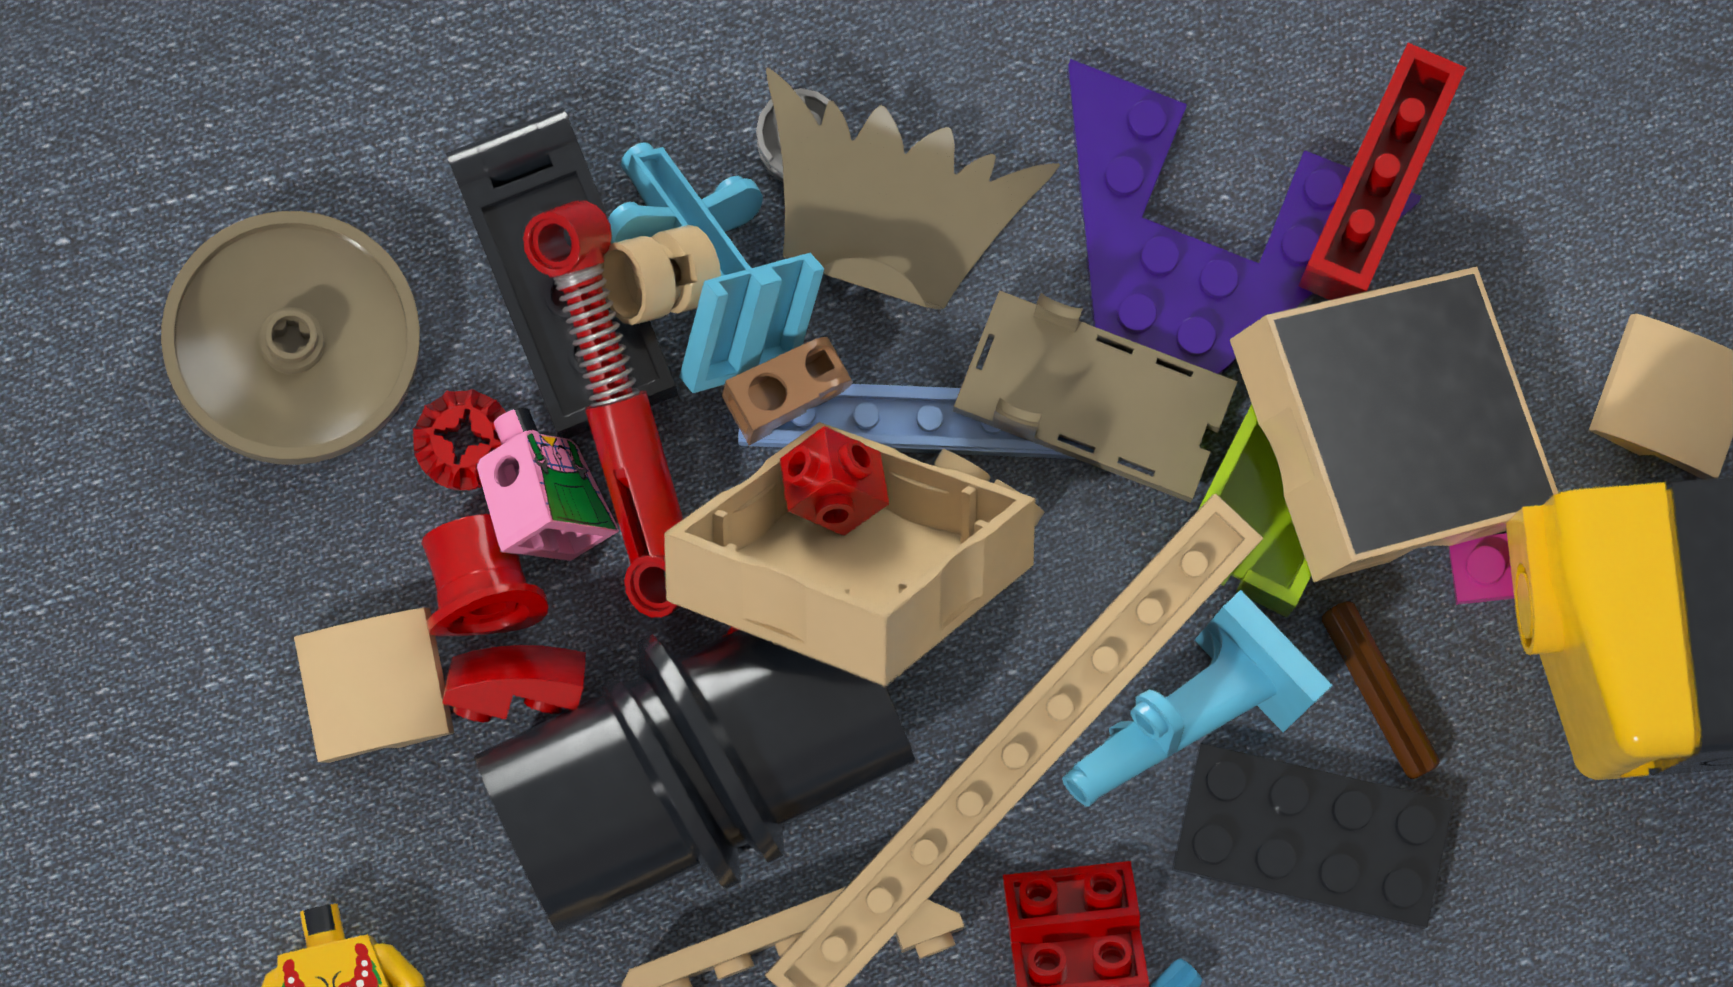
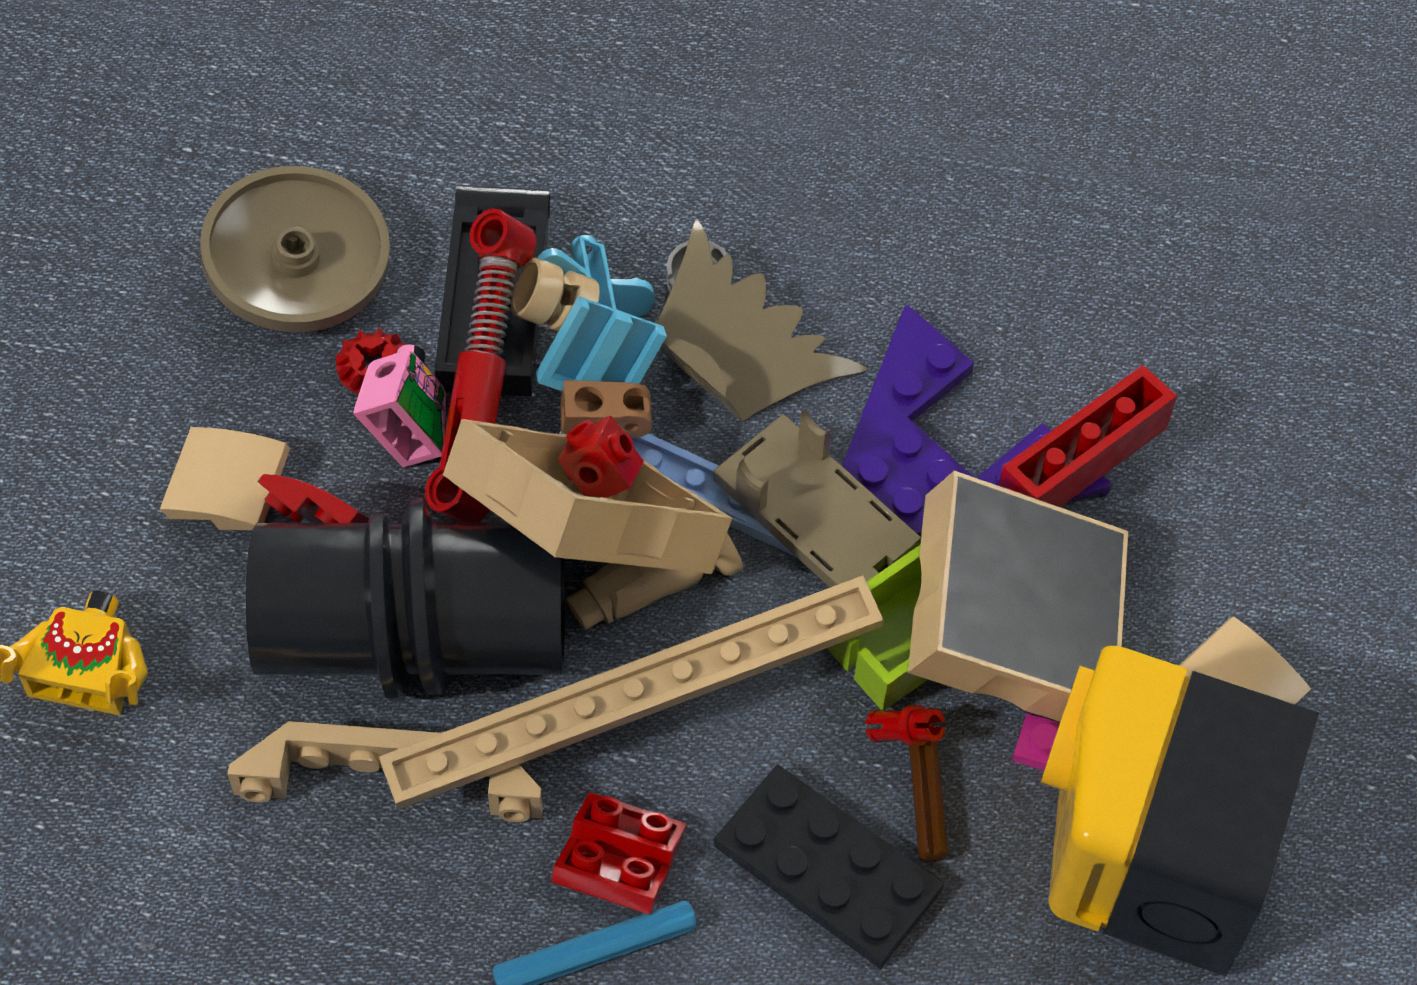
camera: 25 degrees right, 20 degrees down
red piece [421,514,549,636] -> none
medium azure piece [1062,590,1332,807] -> none
none -> red pin [865,705,945,746]

